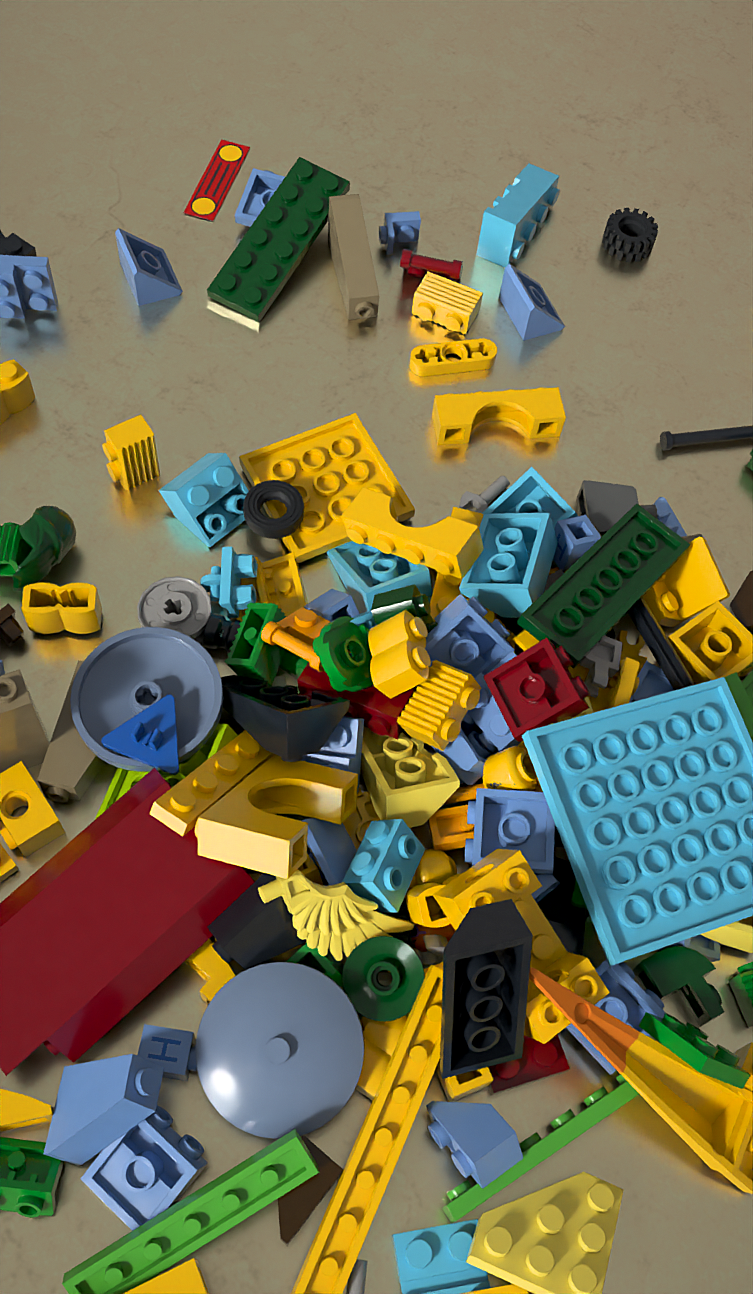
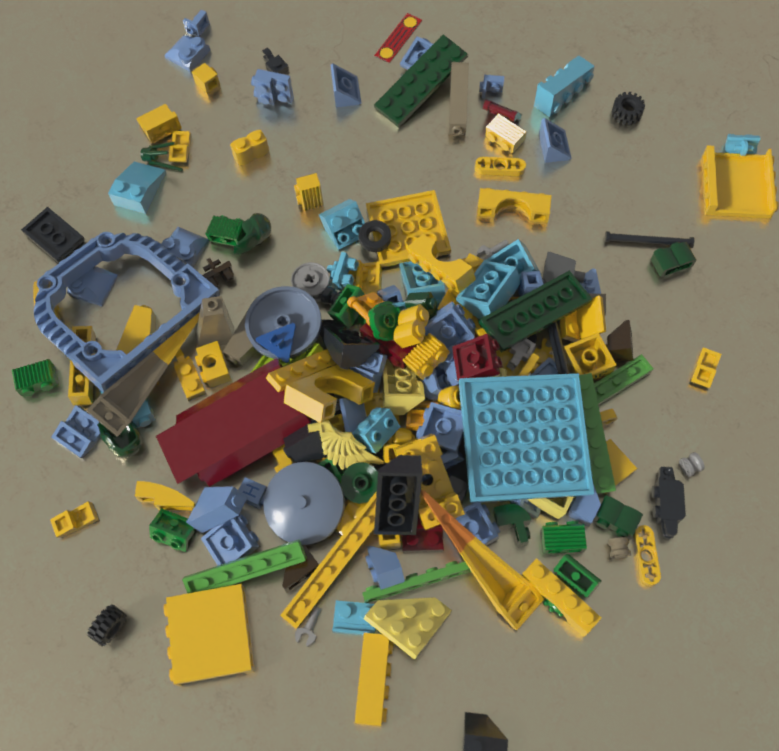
camera: 25 degrees right, 5 degrees up
yellow brick [21,582,102,634] -> none
green plate [638,1012,750,1089] -> none

